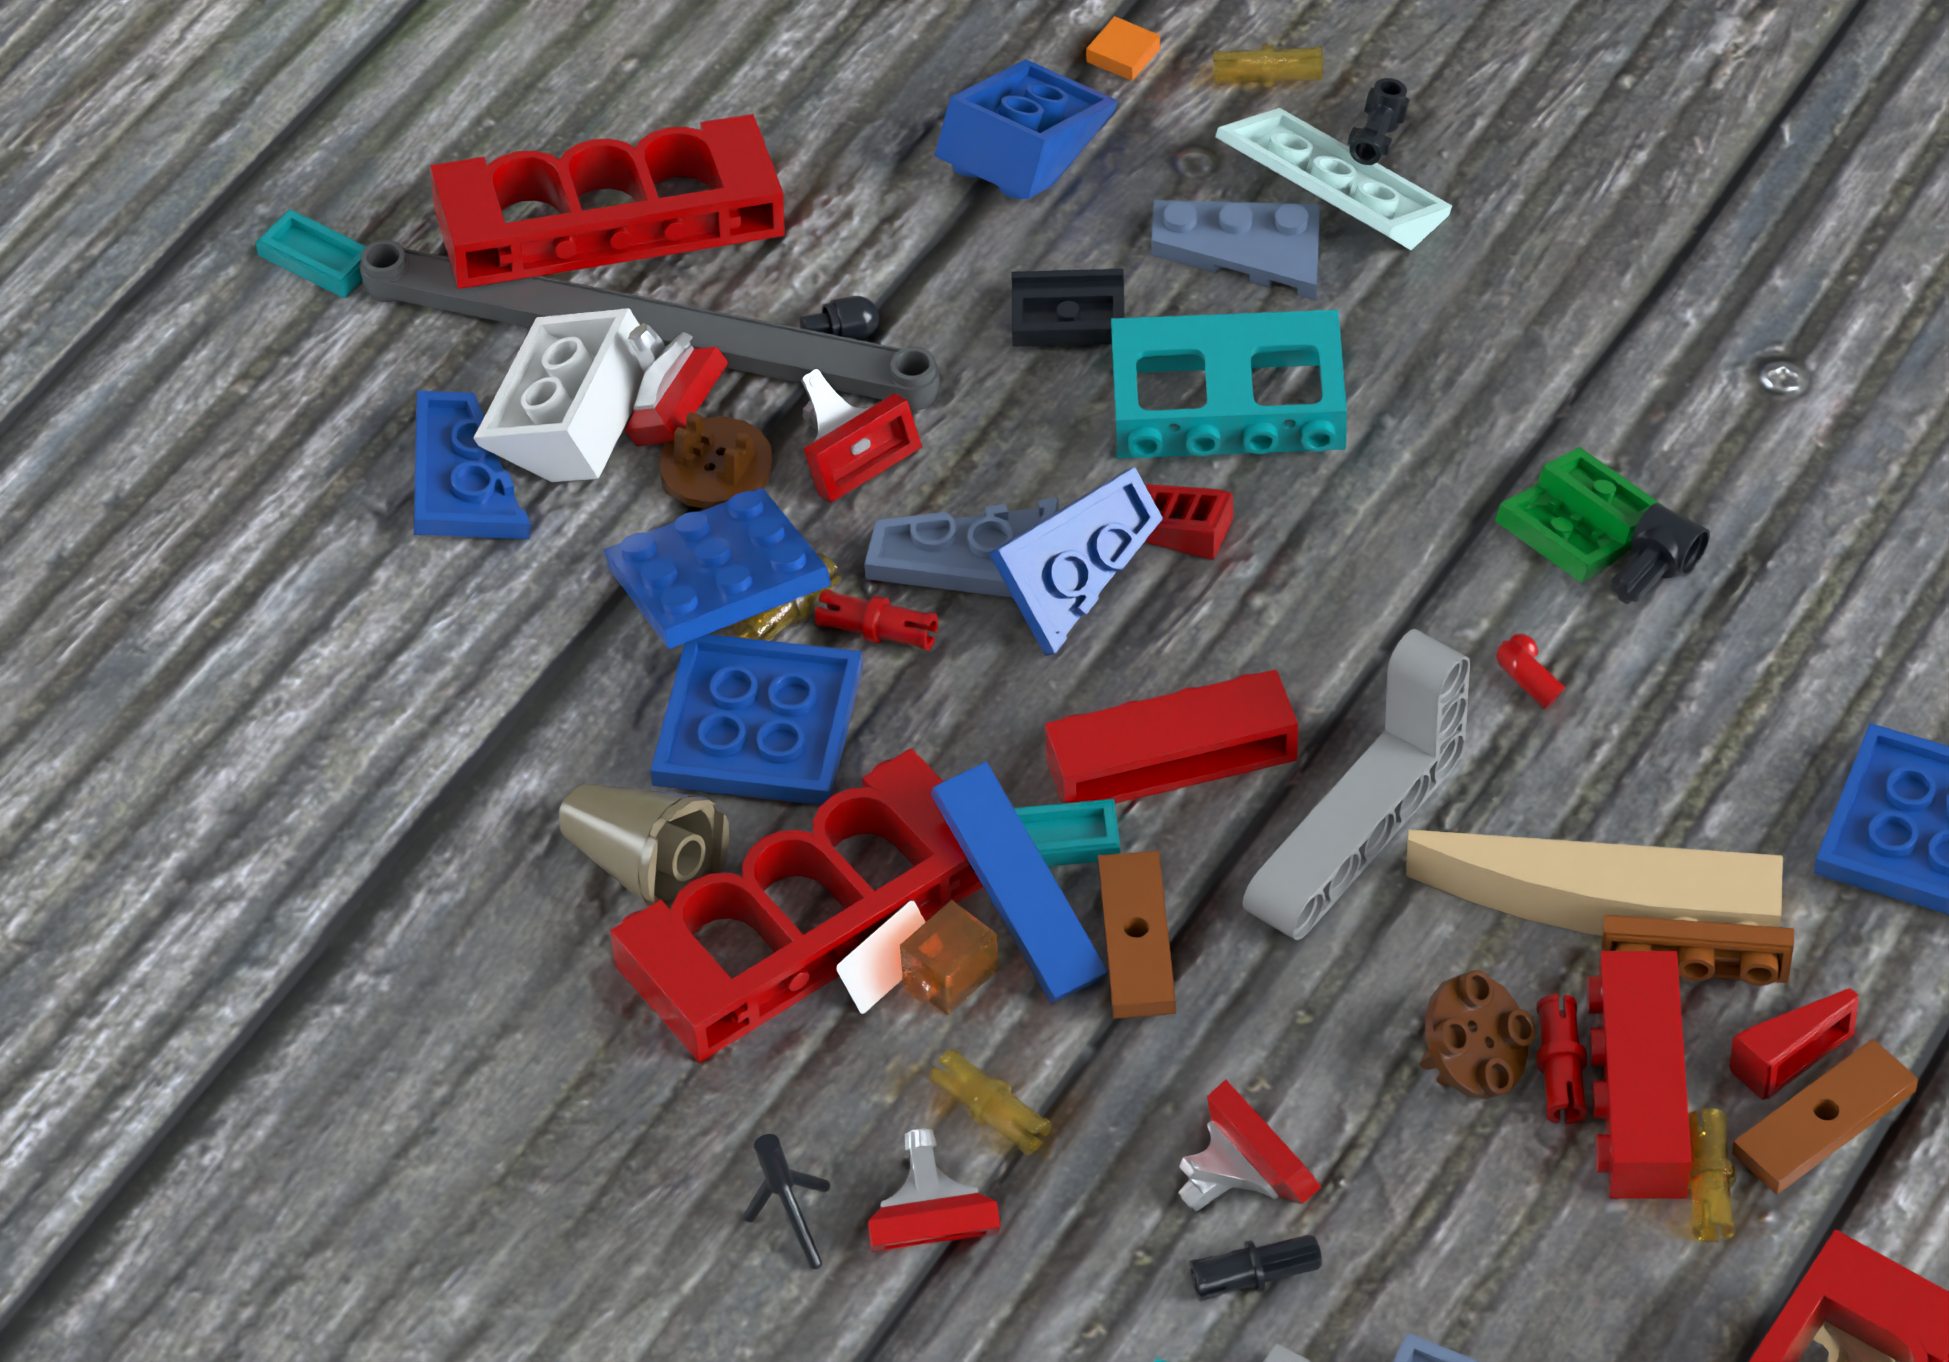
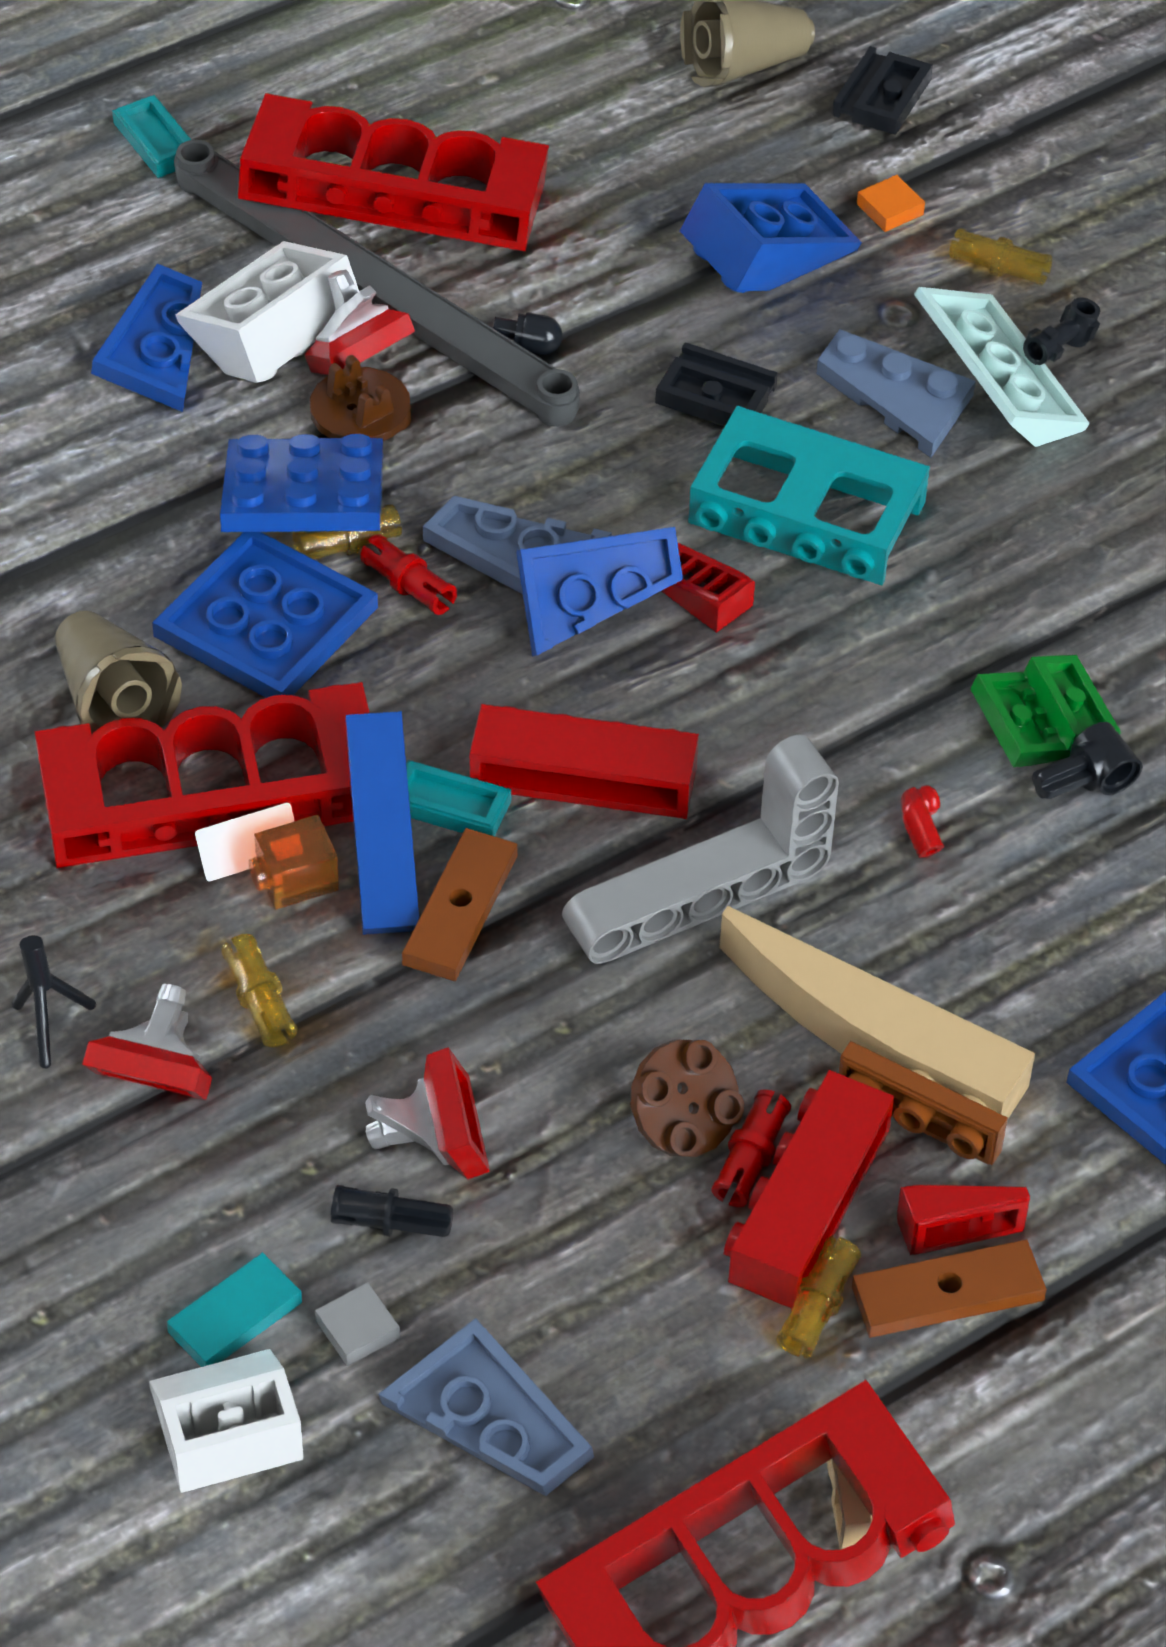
camera: 20 degrees right, 0 degrees up
red piece [801,369,922,503] -> none

